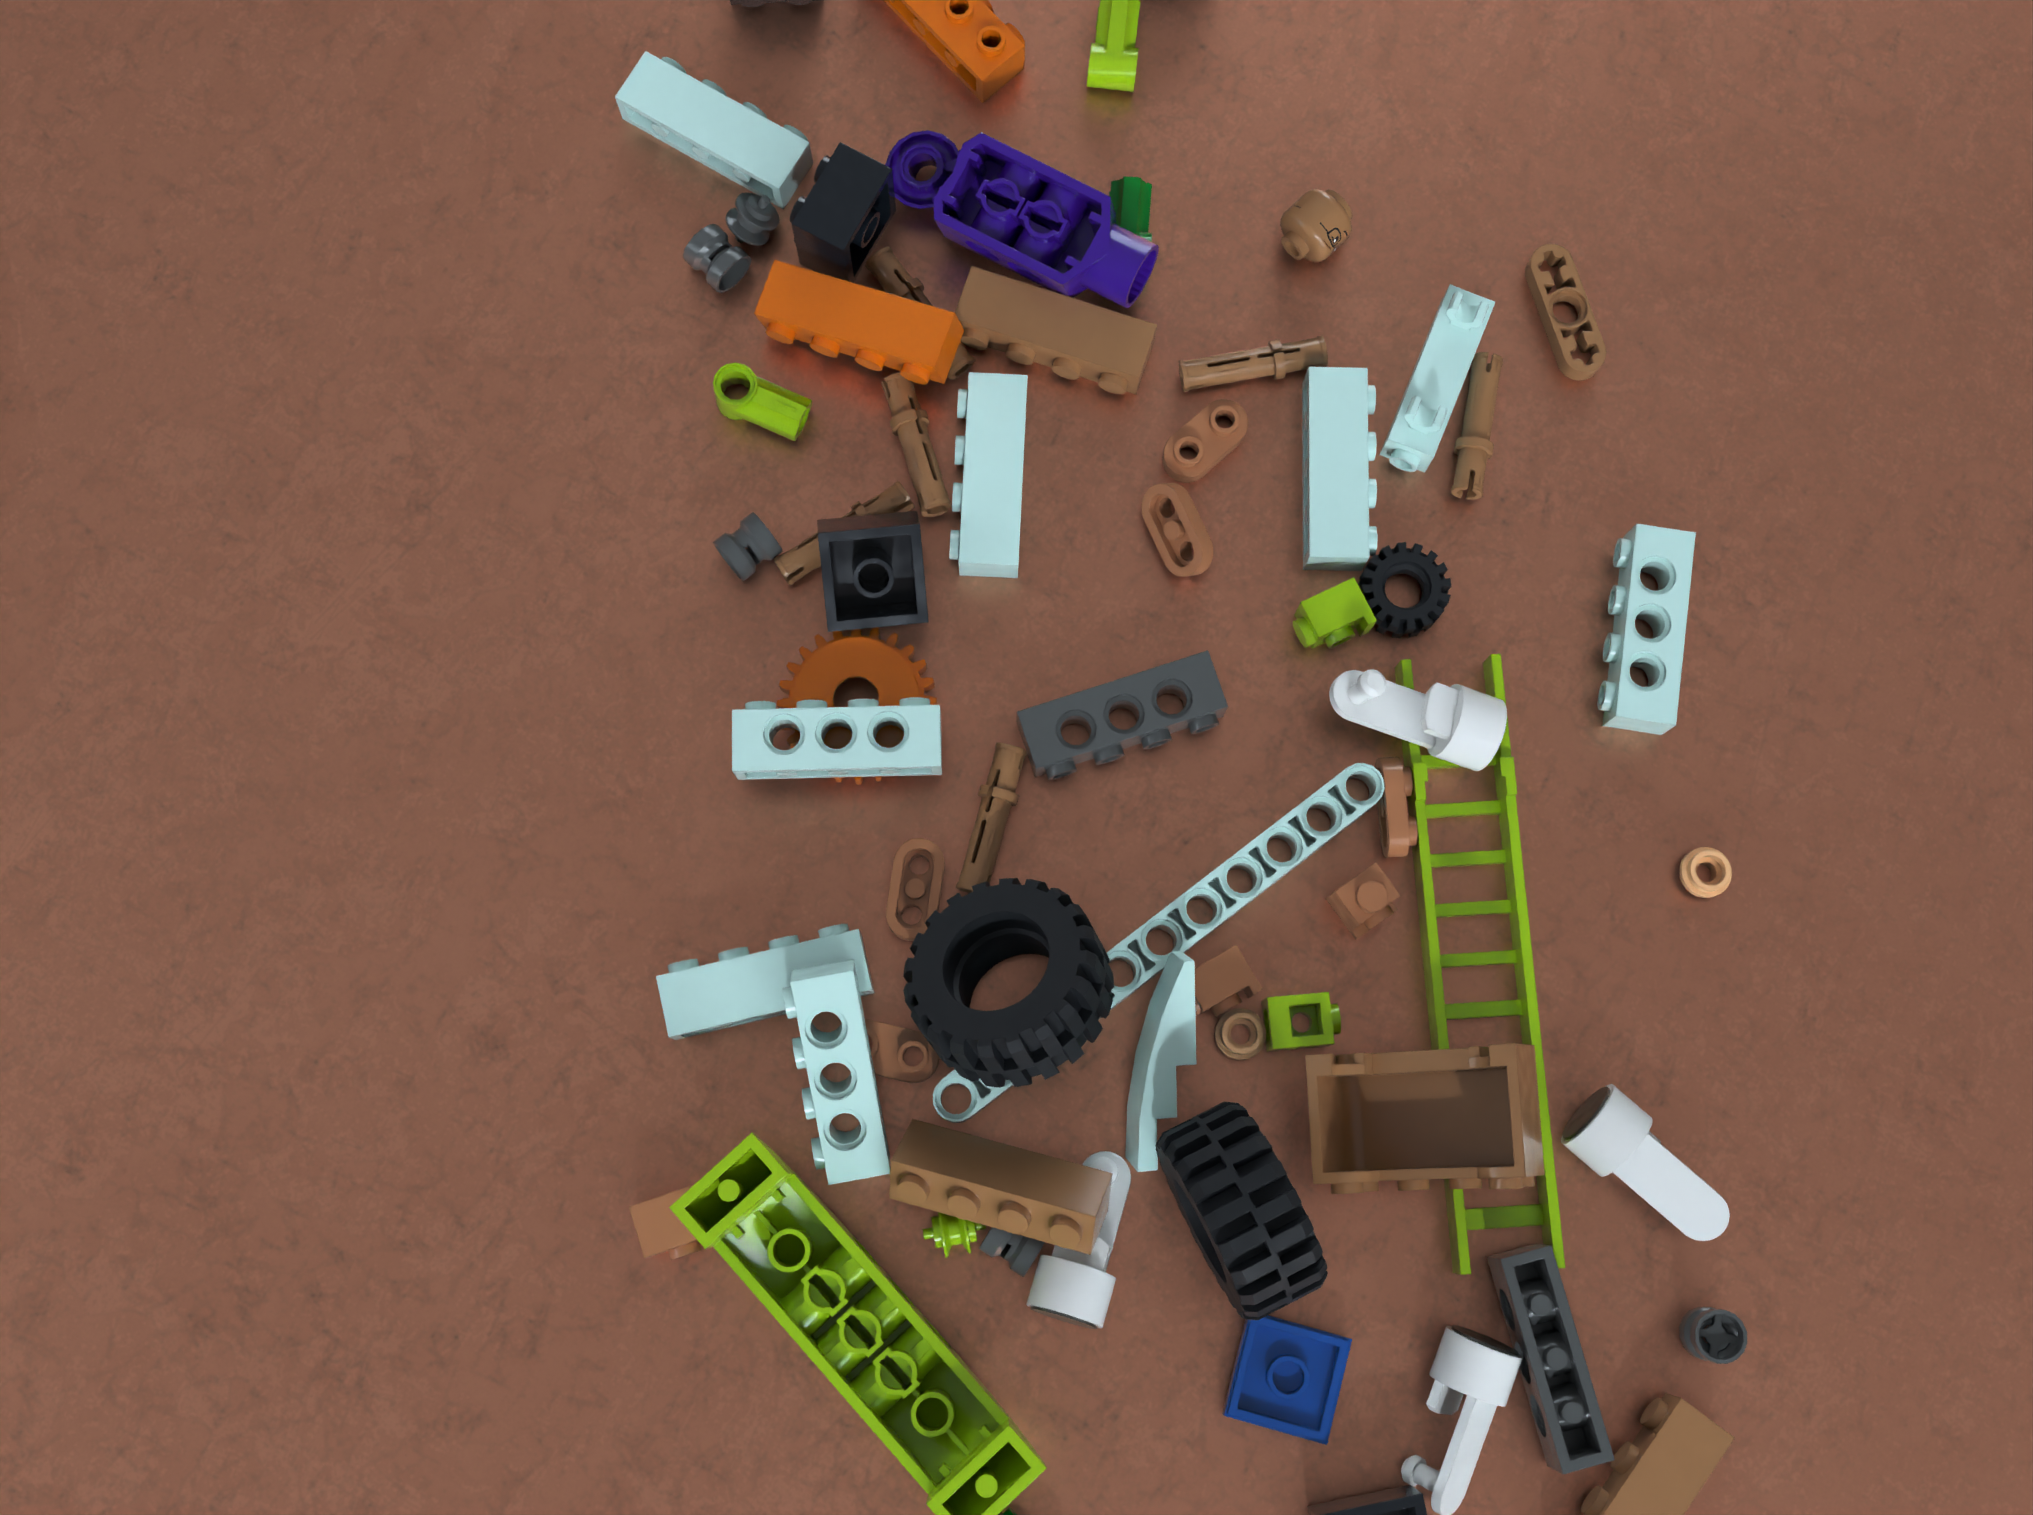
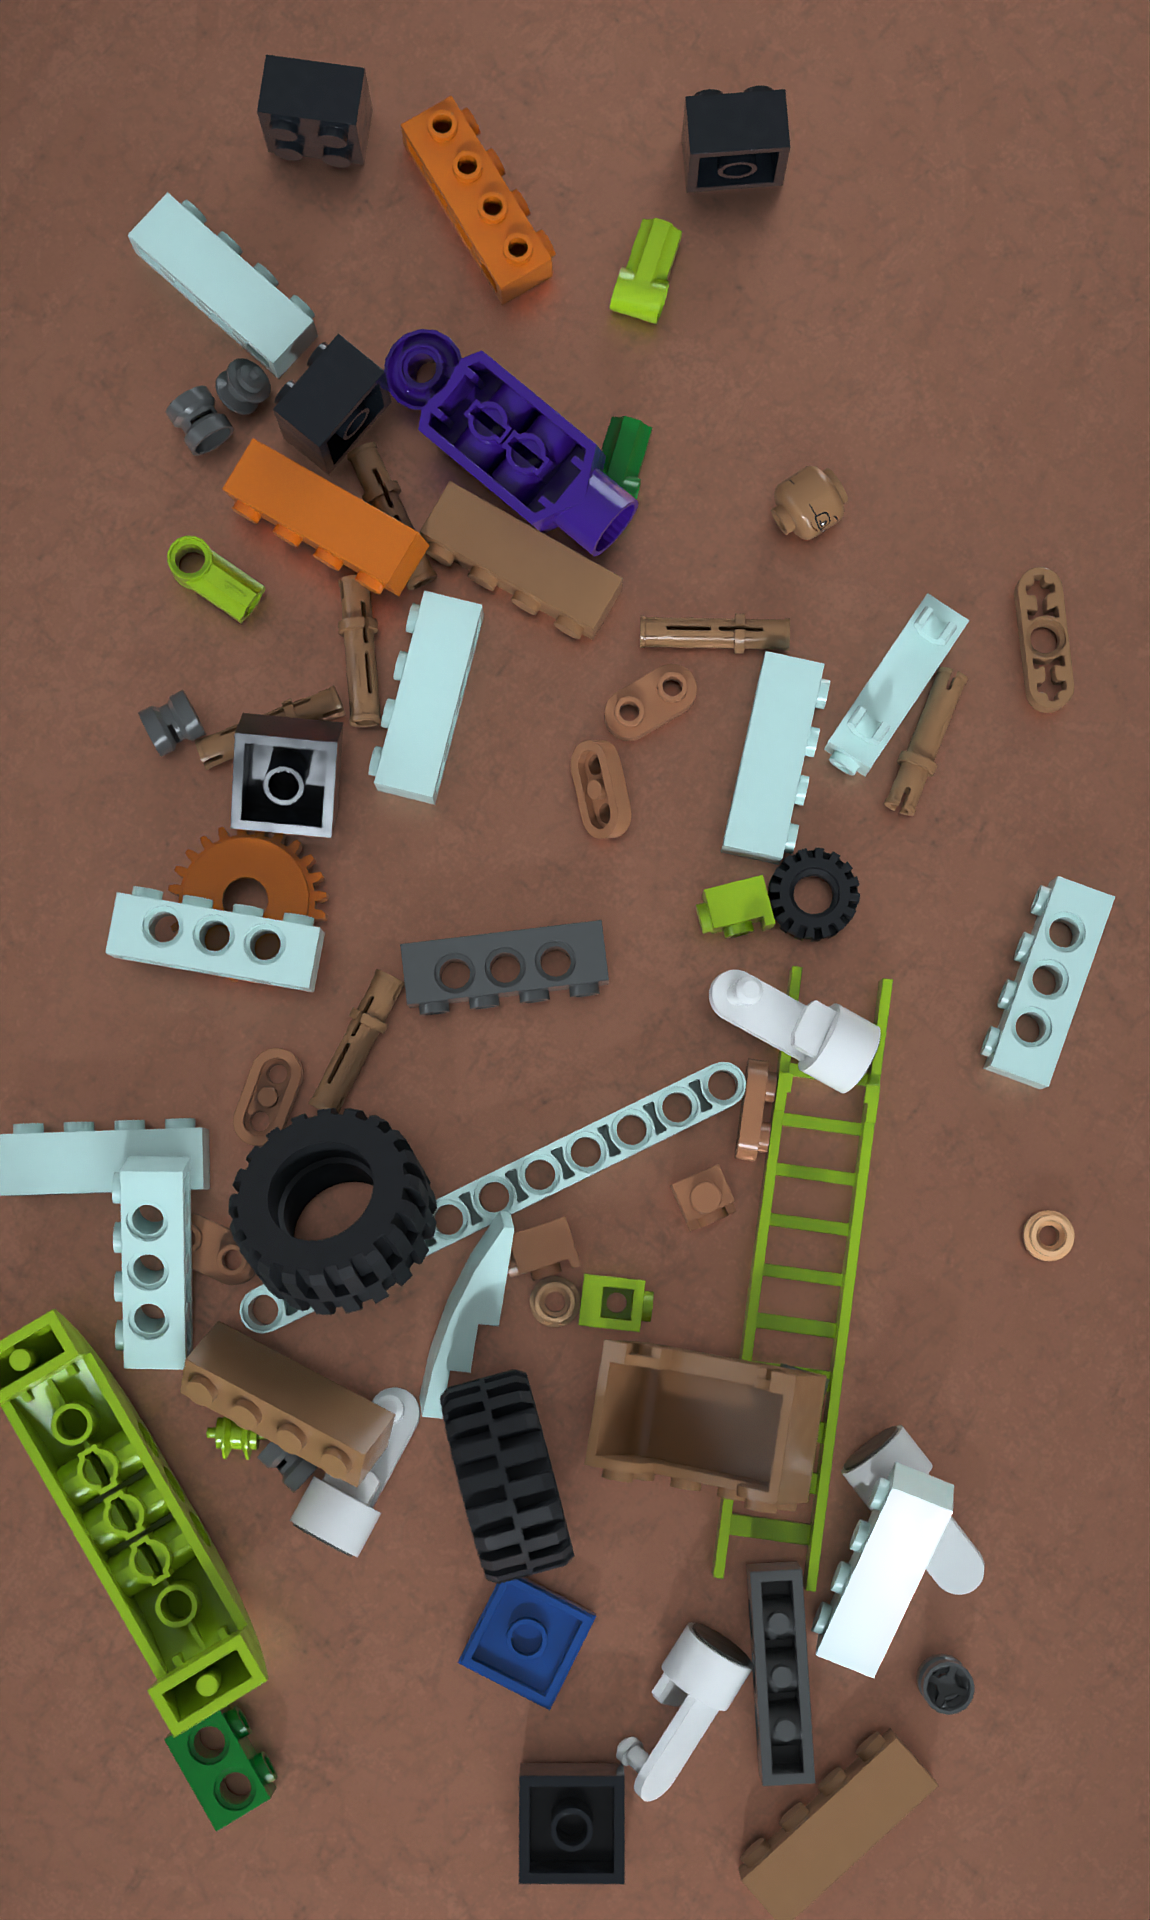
camera: 15 degrees right, 5 degrees up
none -> light aqua brick [811,1462,954,1678]

